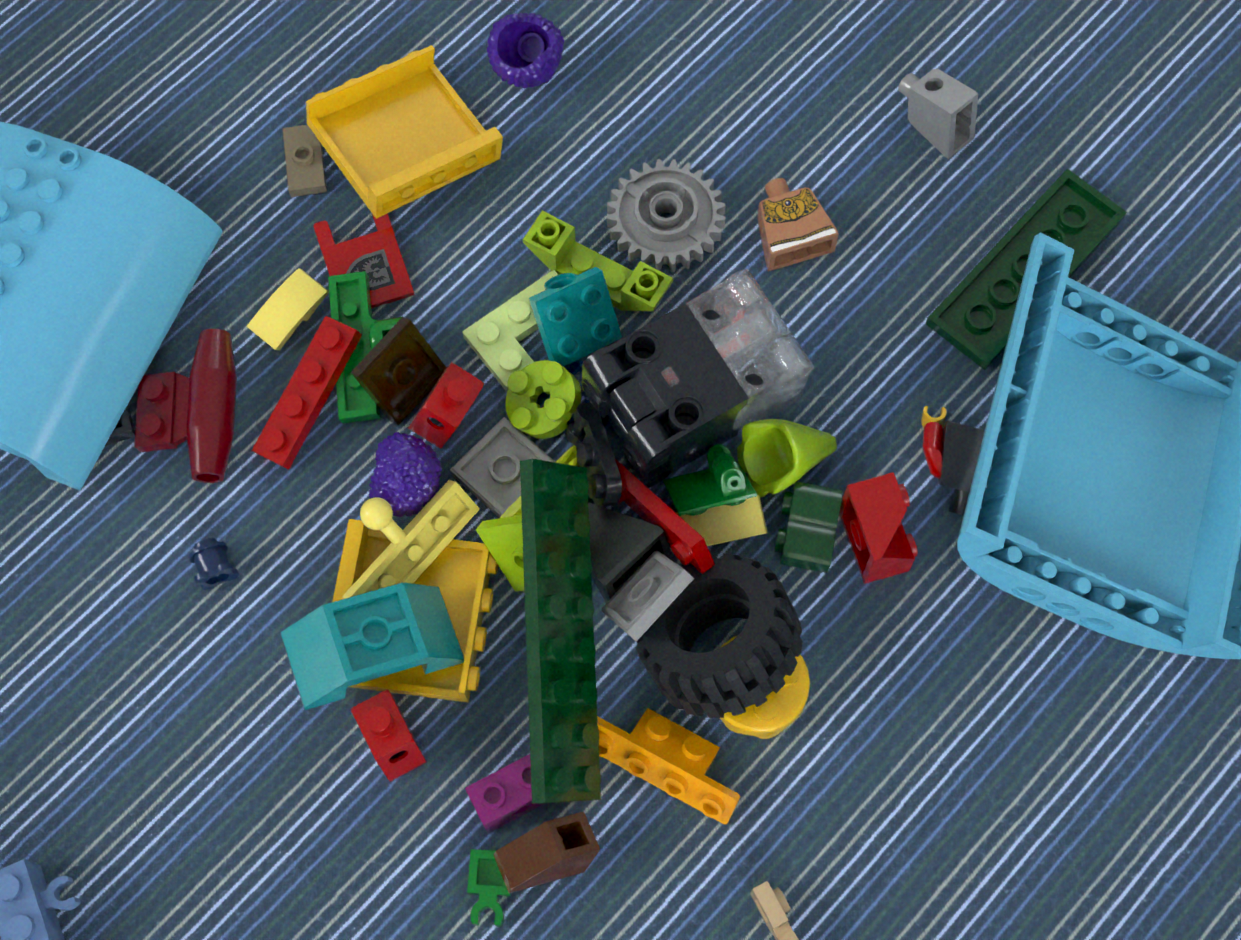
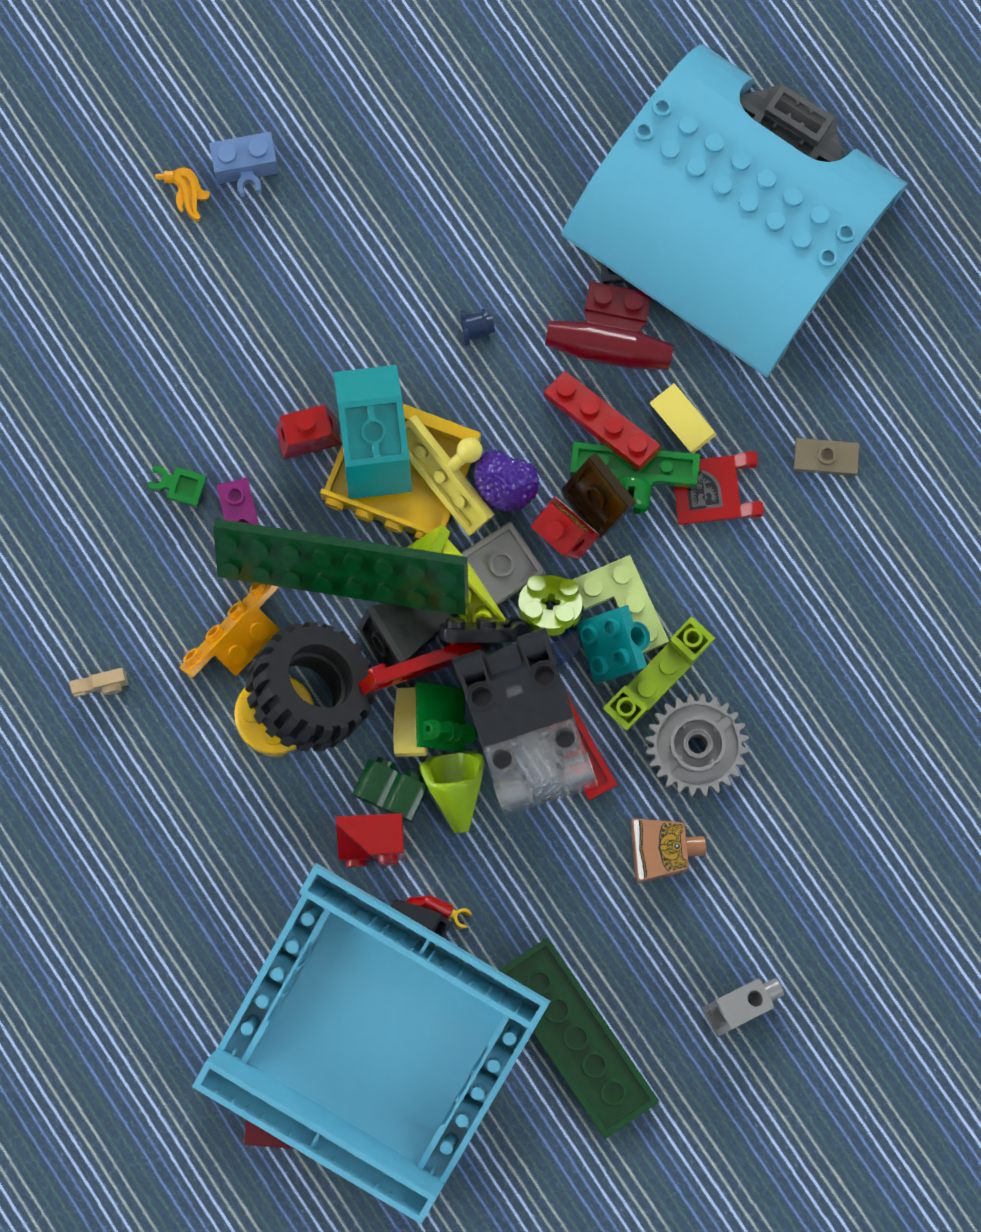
camera: 100 degrees right, 10 degrees up
yellow panel [306,45,503,219] -> none
dark purple hair [486,13,565,89] -> none
reddish brown slope [493,811,600,893] -> none
light grey tile [601,550,694,642] -> none

